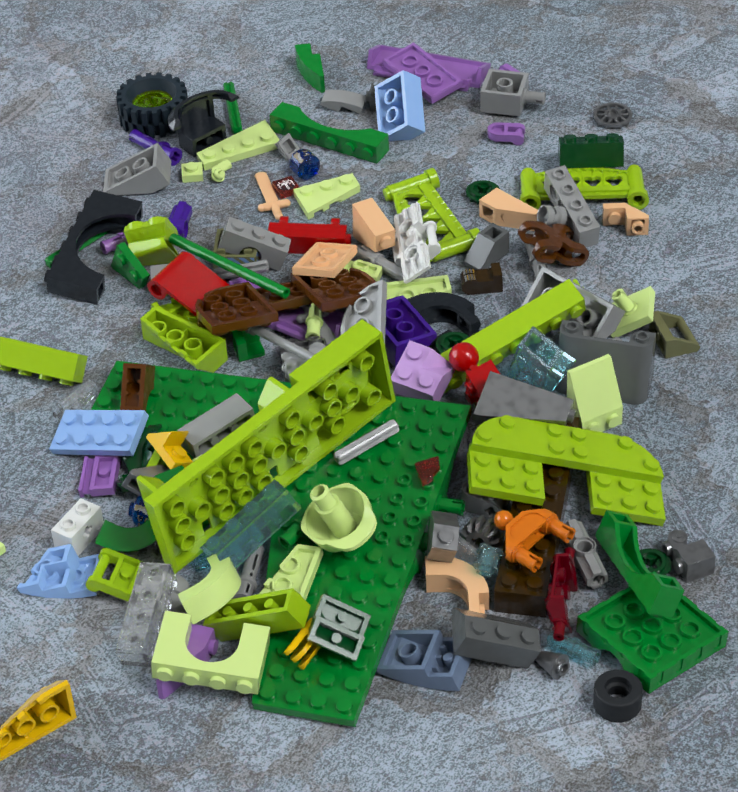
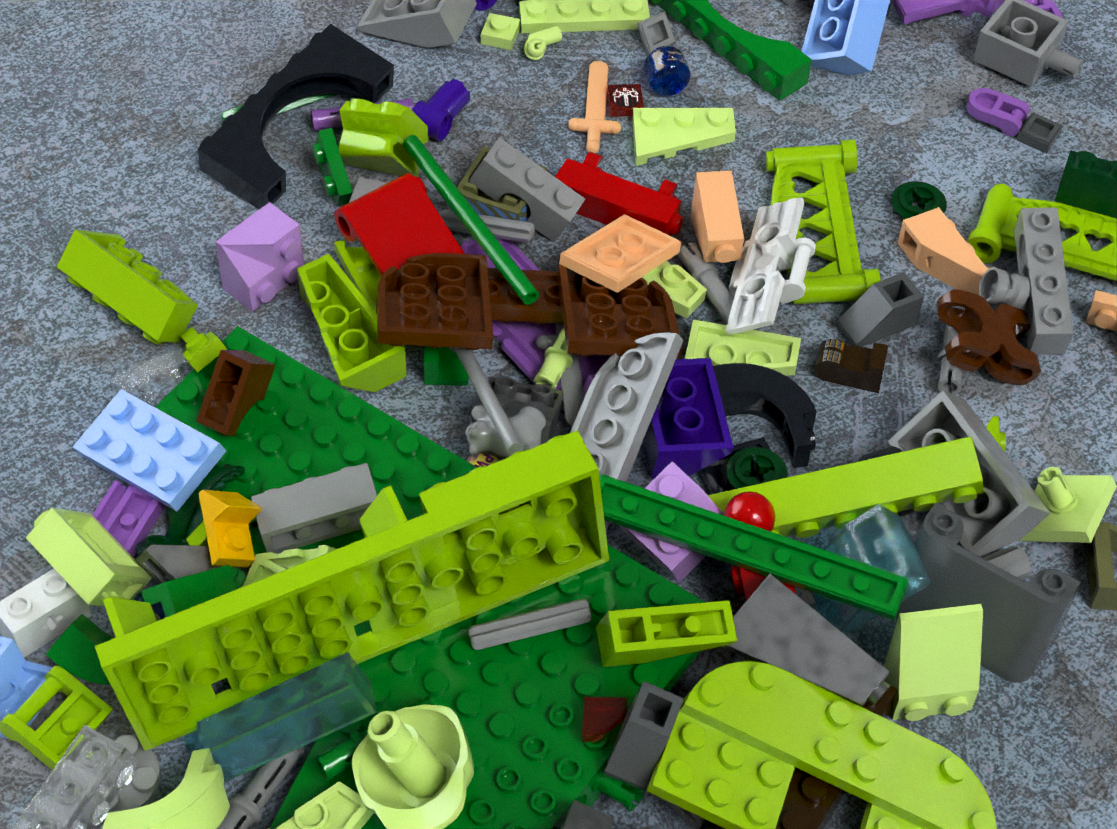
camera: 15 degrees right, 10 degrees up
none -> yellowish green window [26,508,152,606]
none -> lime plate [180,326,227,373]
none -> lavender slope [216,202,304,312]
none -> lime slope [596,600,737,667]
none -> green tile [599,474,909,621]
none -> dark grey slope [603,681,684,790]
none -> dark grey tile [1017,113,1063,154]

